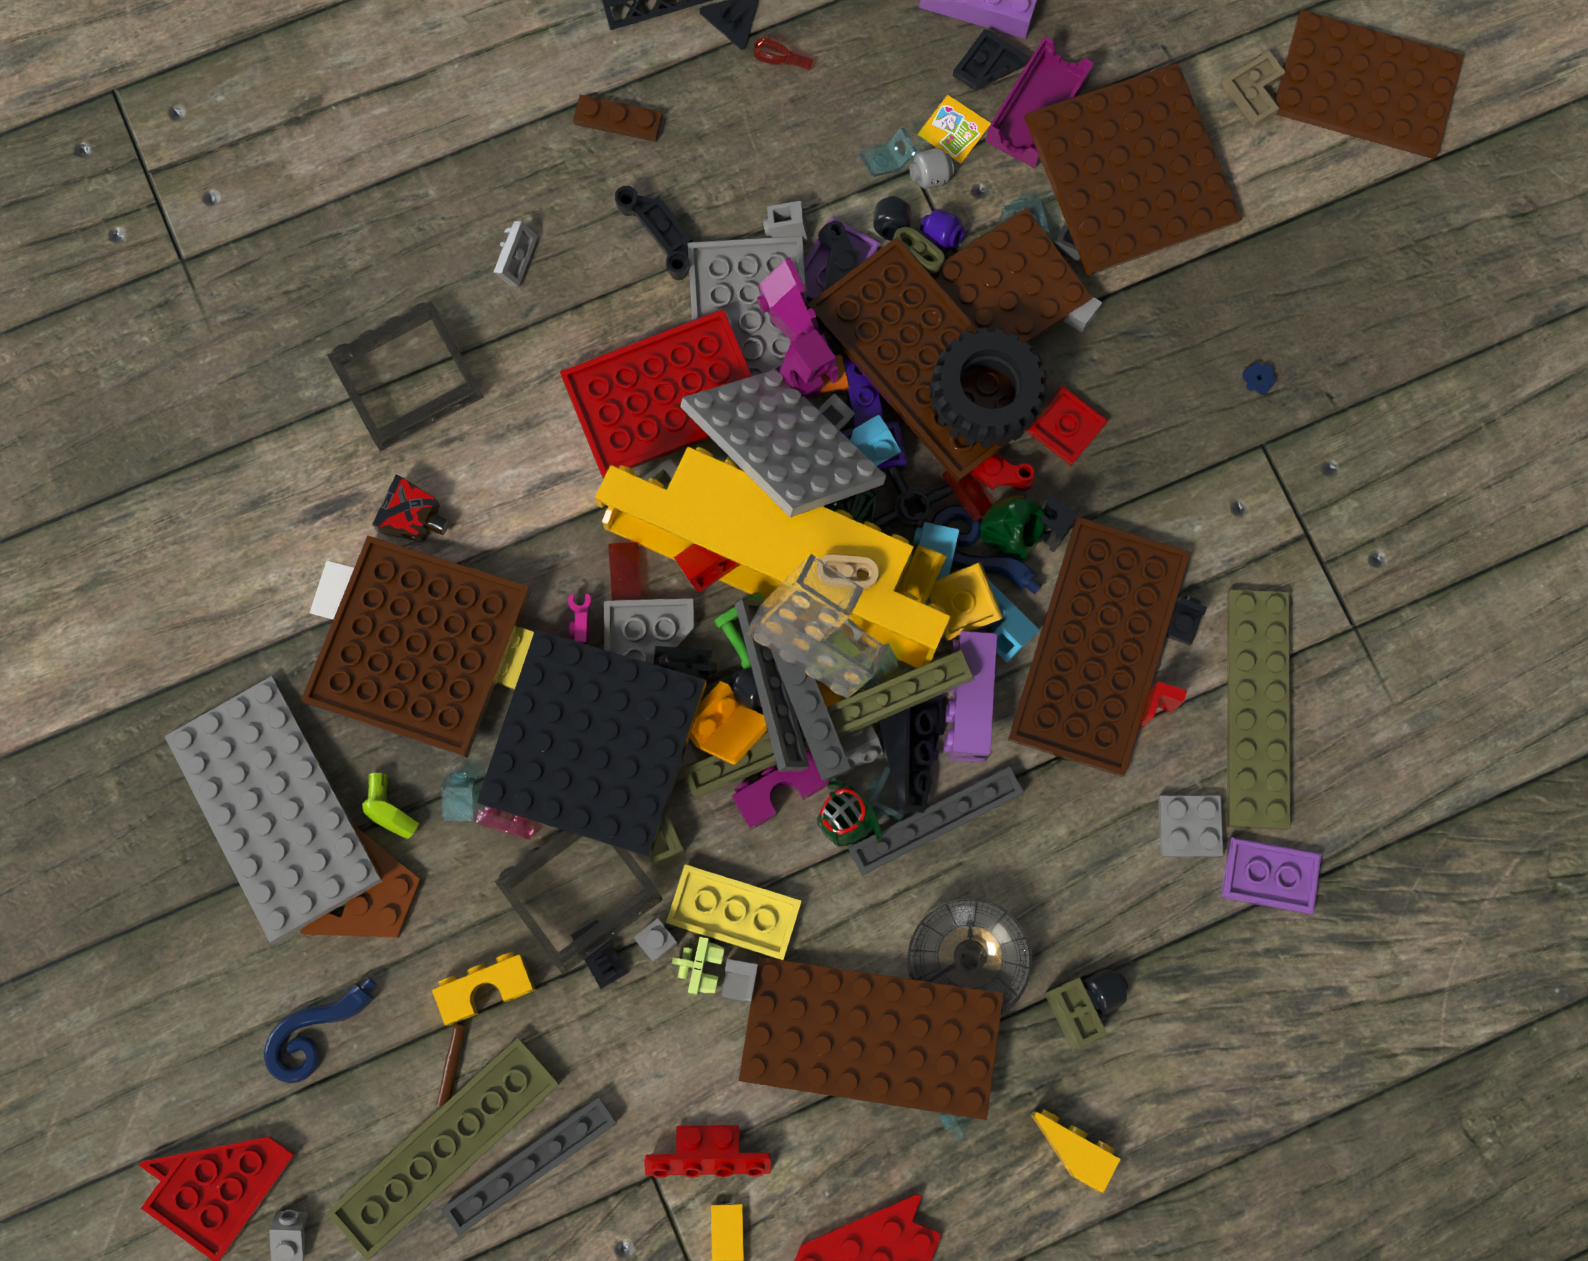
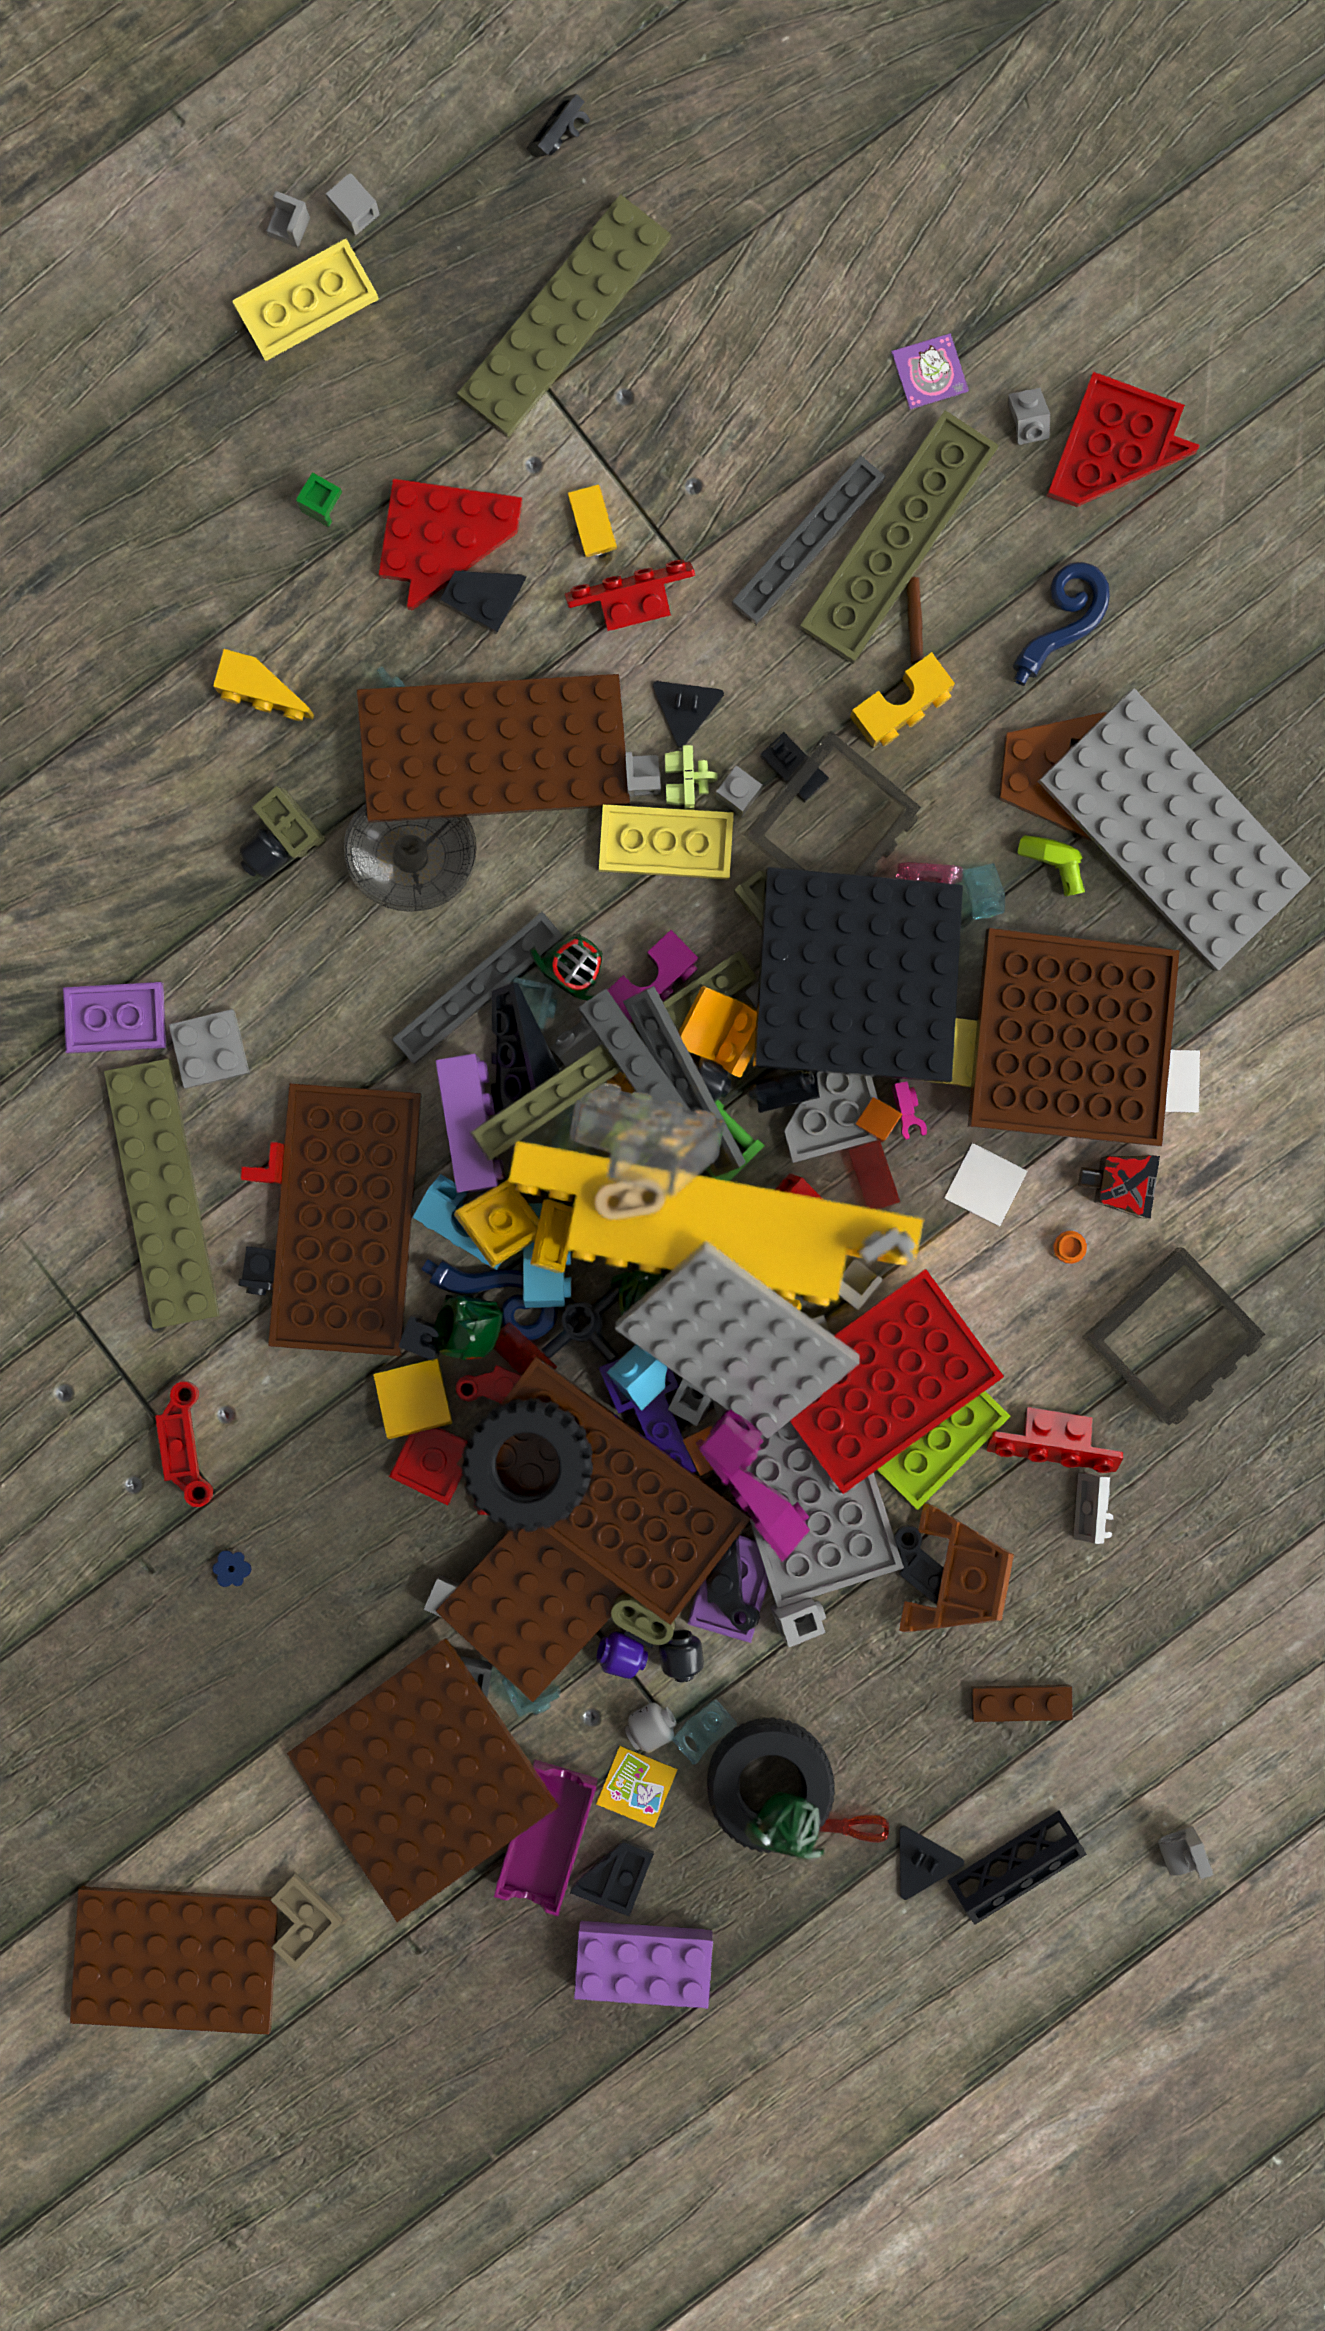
camera: 170 degrees right, 10 degrees up
none -> red plate [155,1381,213,1507]
none -> yellow tile [373,1358,453,1439]
none -> black wing [439,571,527,634]
none -> black piece [653,681,724,748]
none -> black tyre [707,1717,835,1853]
none -> dark green piece [745,1792,825,1859]
none -> orange slope [855,1097,902,1143]
none -> light grey bracket [859,1228,916,1263]
none -> lime plate [877,1391,1011,1510]
none -> dark orange wing [899,1503,1014,1632]
none -> white sticker [945,1143,1028,1226]
none -> red bracket [987,1407,1123,1473]
none -> orange plate [1053,1231,1087,1264]

